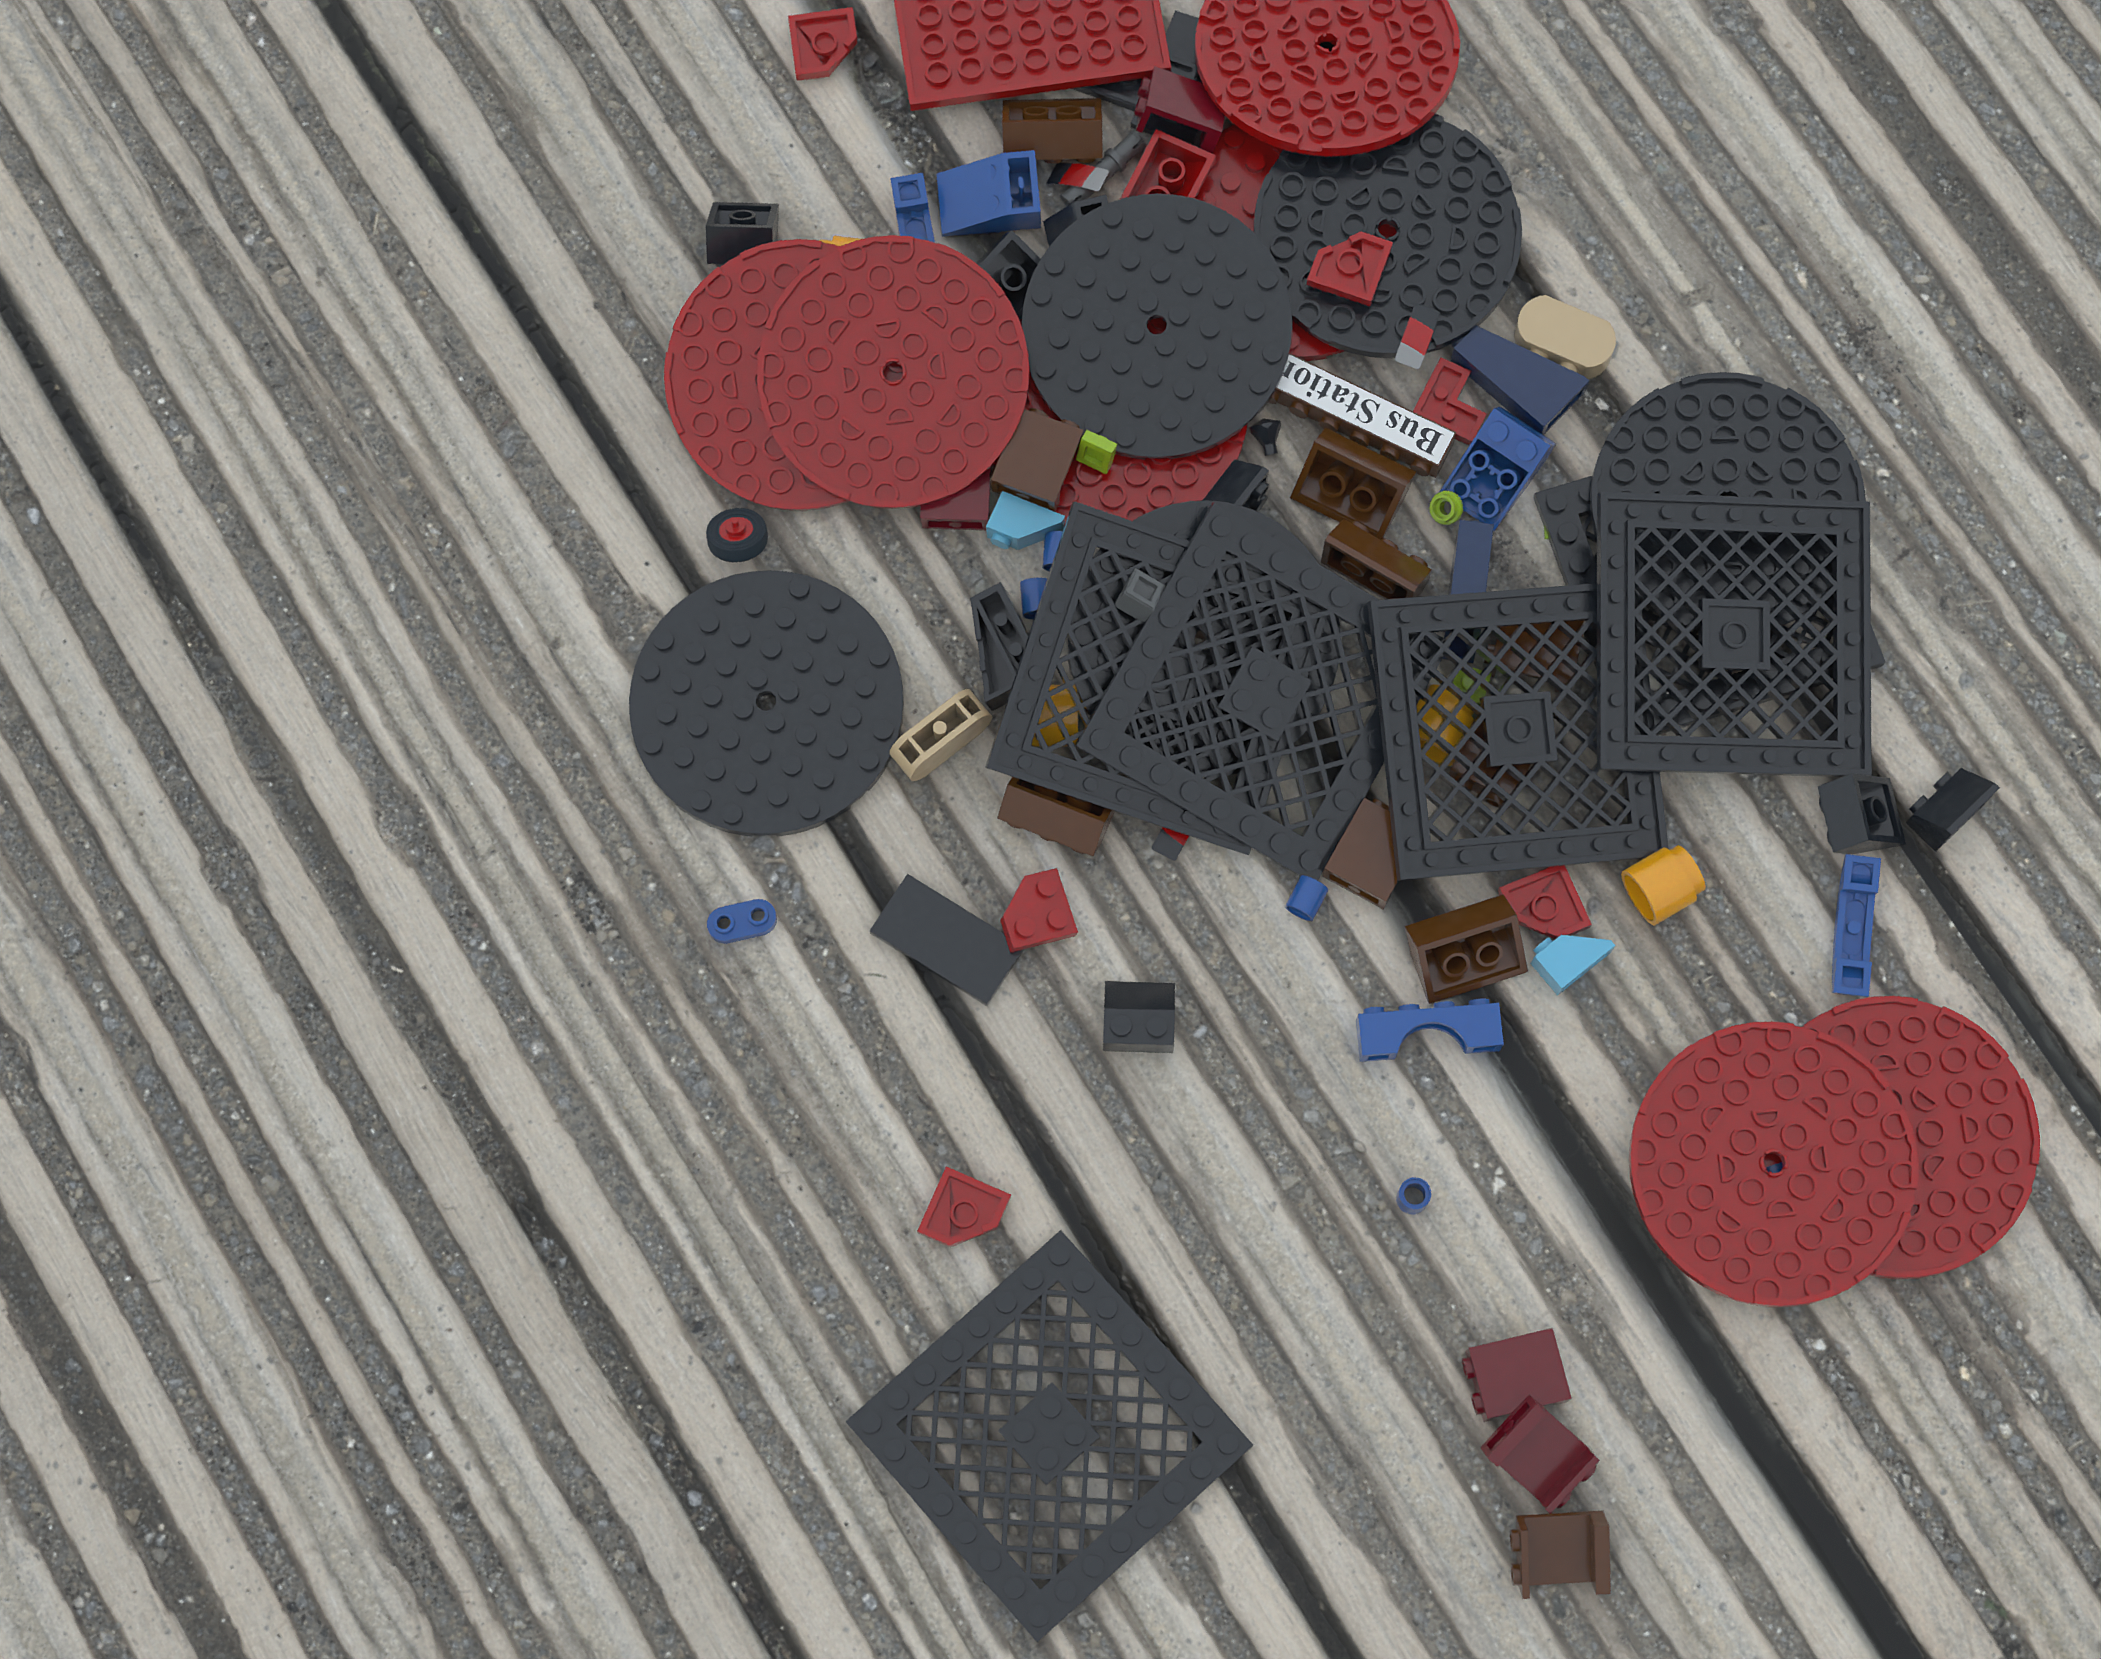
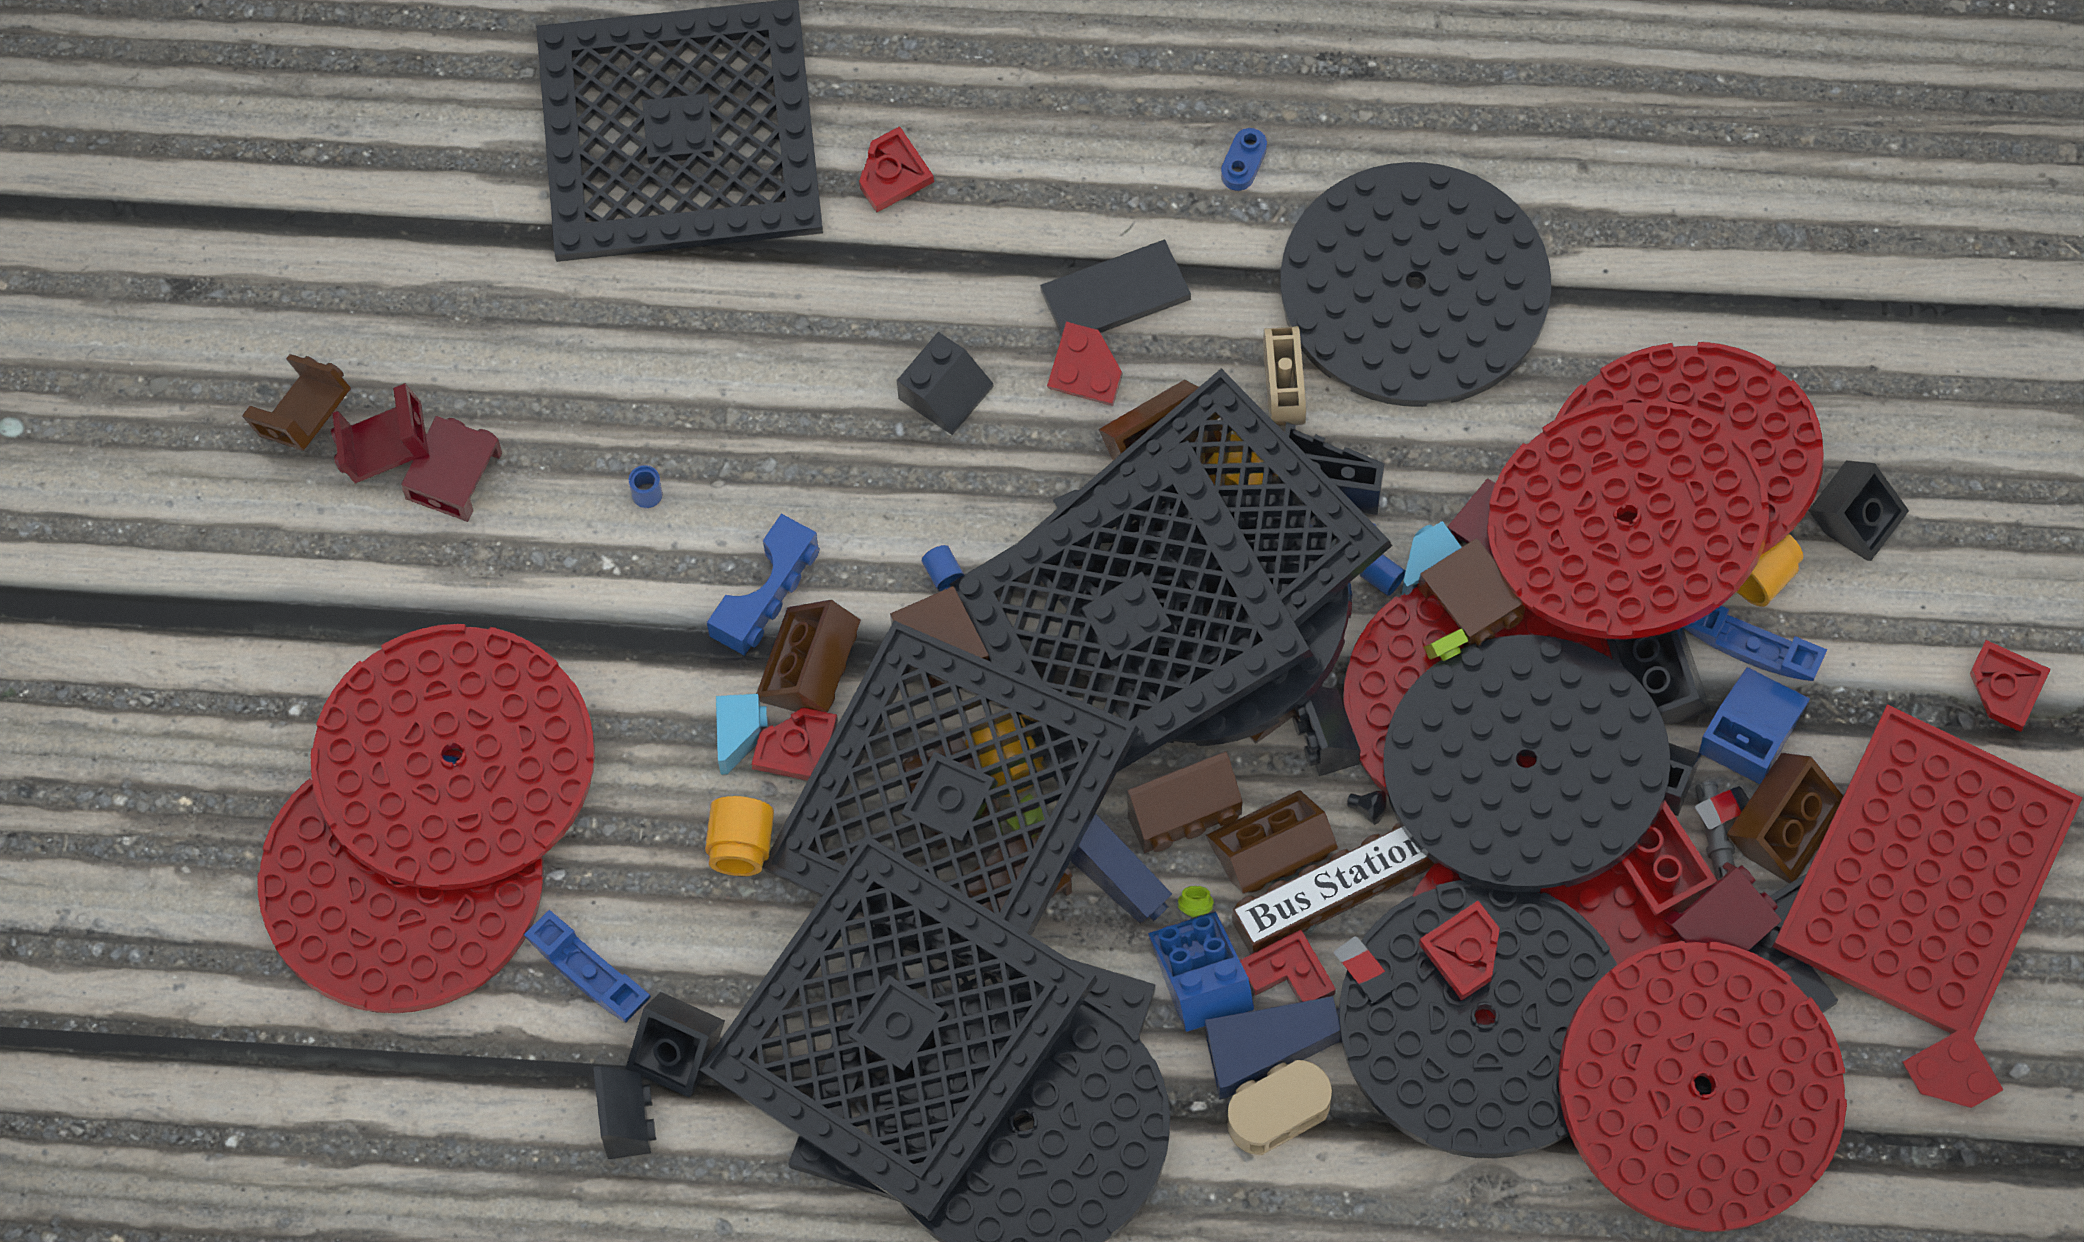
camera: 125 degrees right, 10 degrees down
black wheel [706,508,768,562] -> none
dark grey slope [1115,568,1166,622] -> none

